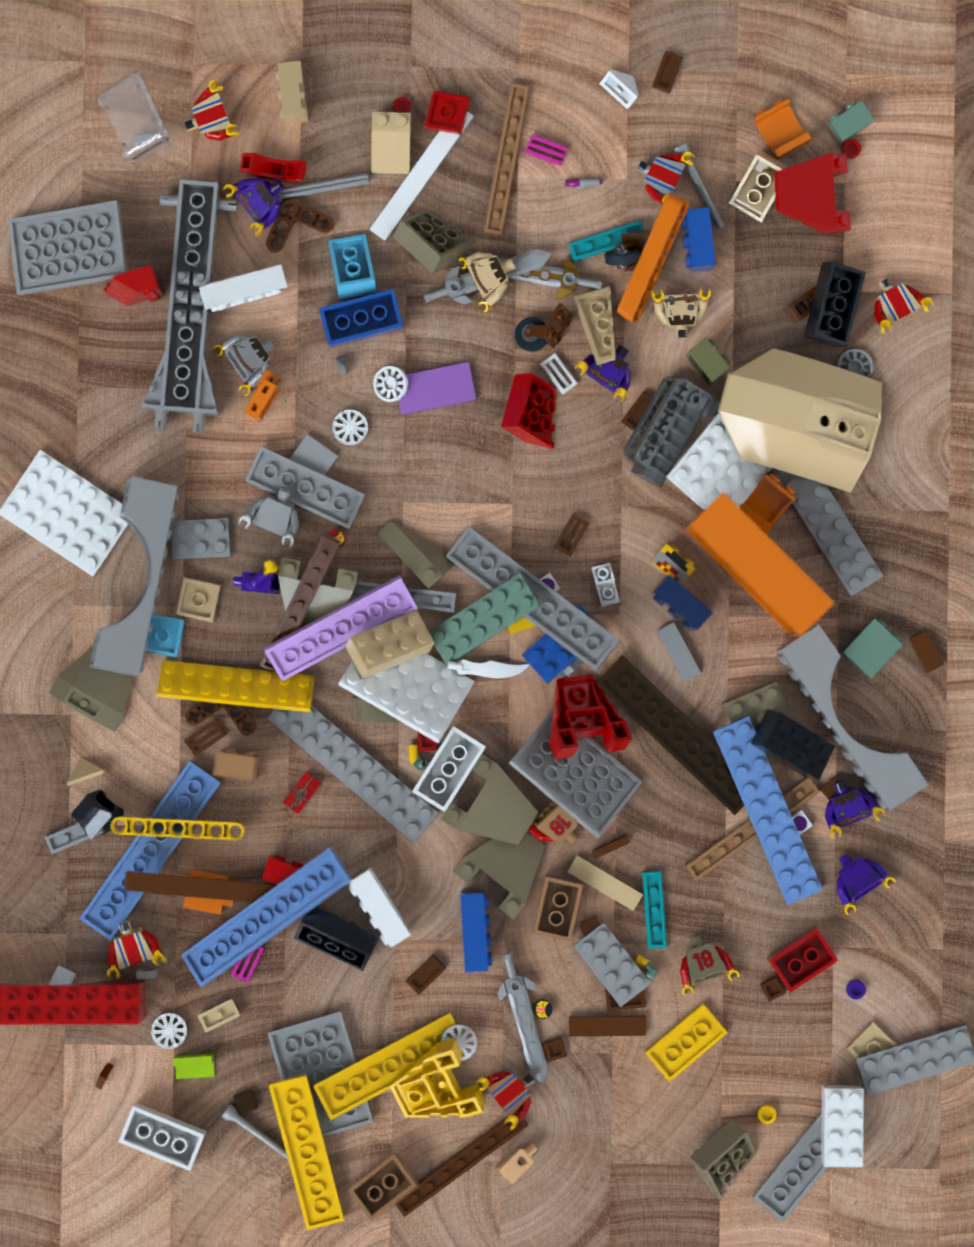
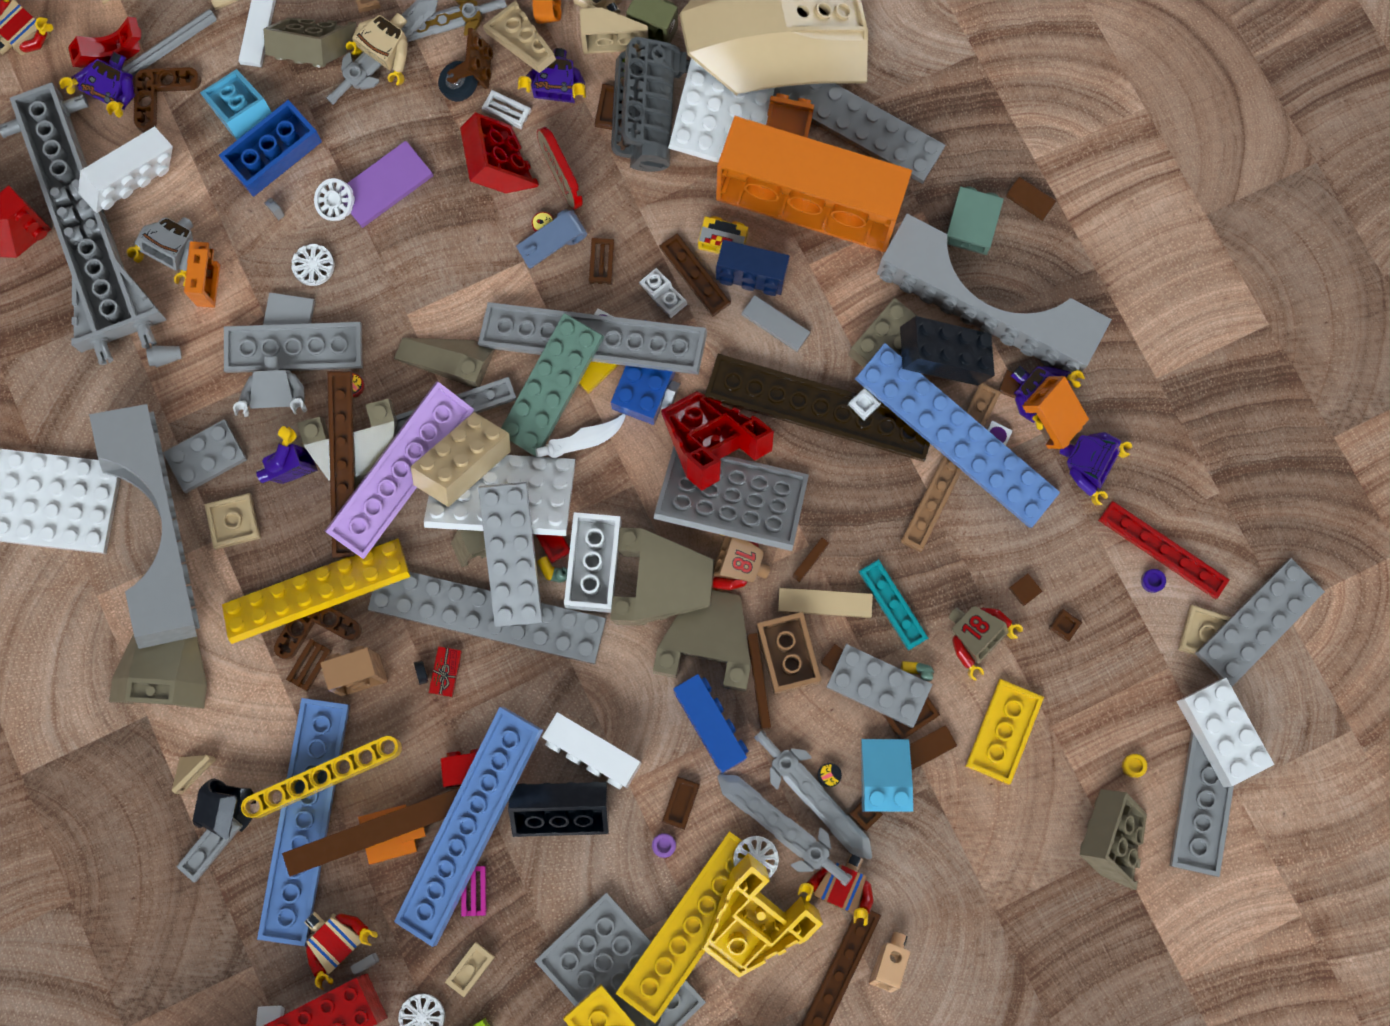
camera: 30 degrees left, 10 degrees down
medium azure tile [146,614,185,657] -> none
red brick [767,926,838,993] -> none
none -> light grey cone [146,345,182,368]
none -> black tile [413,660,428,685]
none -> light grey plate [478,482,543,627]
none -> sand blue door [516,209,587,269]
none -> light yellow tile [532,212,554,232]
none -> red tile [537,126,583,210]
none -> tan slope [580,6,648,54]
none -> medium lavender tile [652,833,676,858]
none -> reddish brown tile [659,233,731,317]
none -> light grey sword [718,774,852,886]
none -> reddish brown tile [747,633,771,730]
none -> white tile [848,388,881,420]
none -> medium azure slope [861,739,913,812]
none -> reddish brown tile [1009,573,1043,606]
none -> orange panel [1022,376,1089,449]
none -> red tile [1098,501,1230,600]

